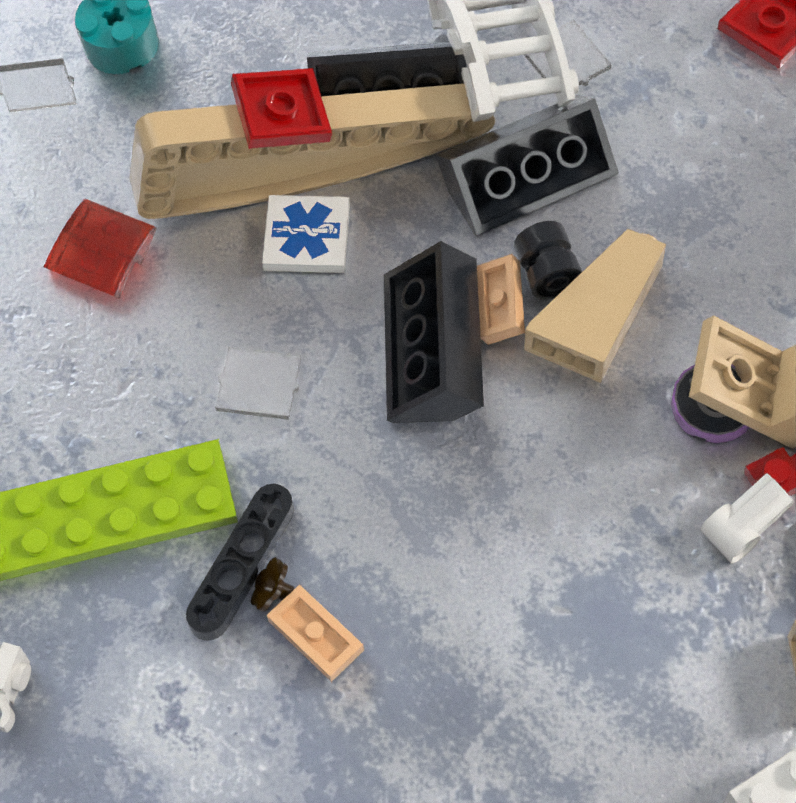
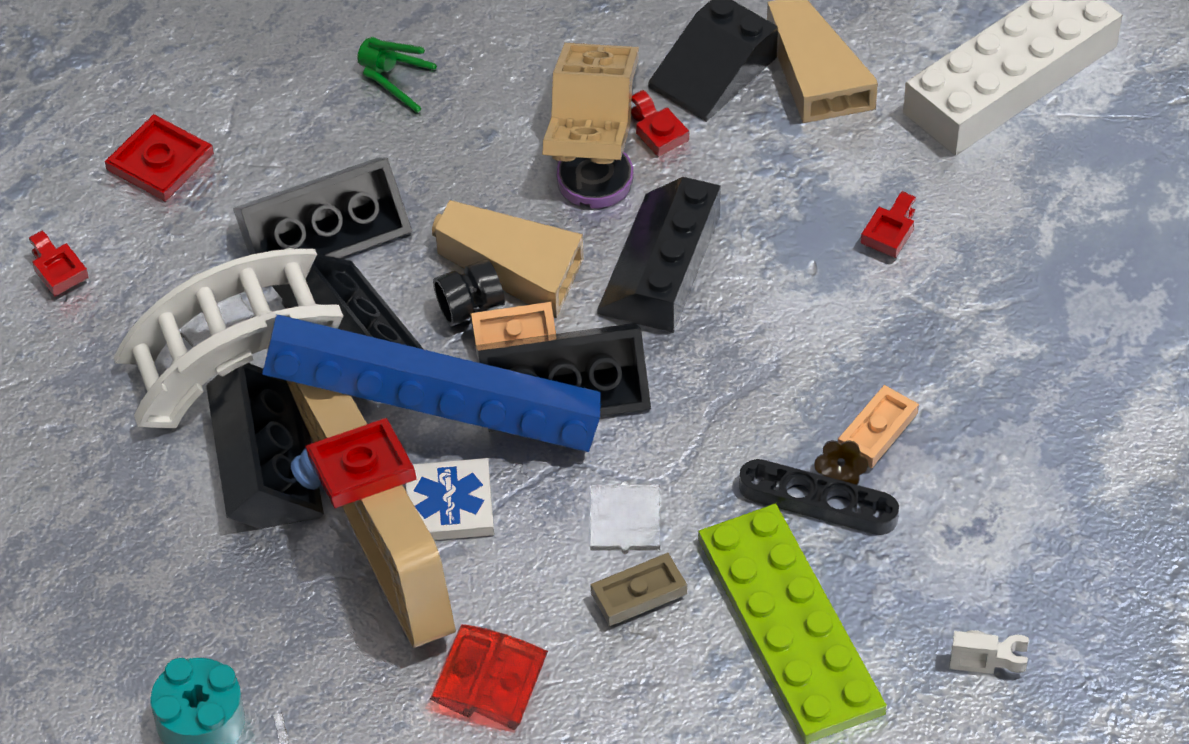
camera: 100 degrees left, 10 degrees down
white piece [700,473,795,564] -> none
none -> black slope [233,157,412,258]
none -> blue brick [262,314,601,452]
none -> dark tan plate [590,553,687,626]
none -> black slope [597,177,721,333]
none -> red plate [861,191,916,258]

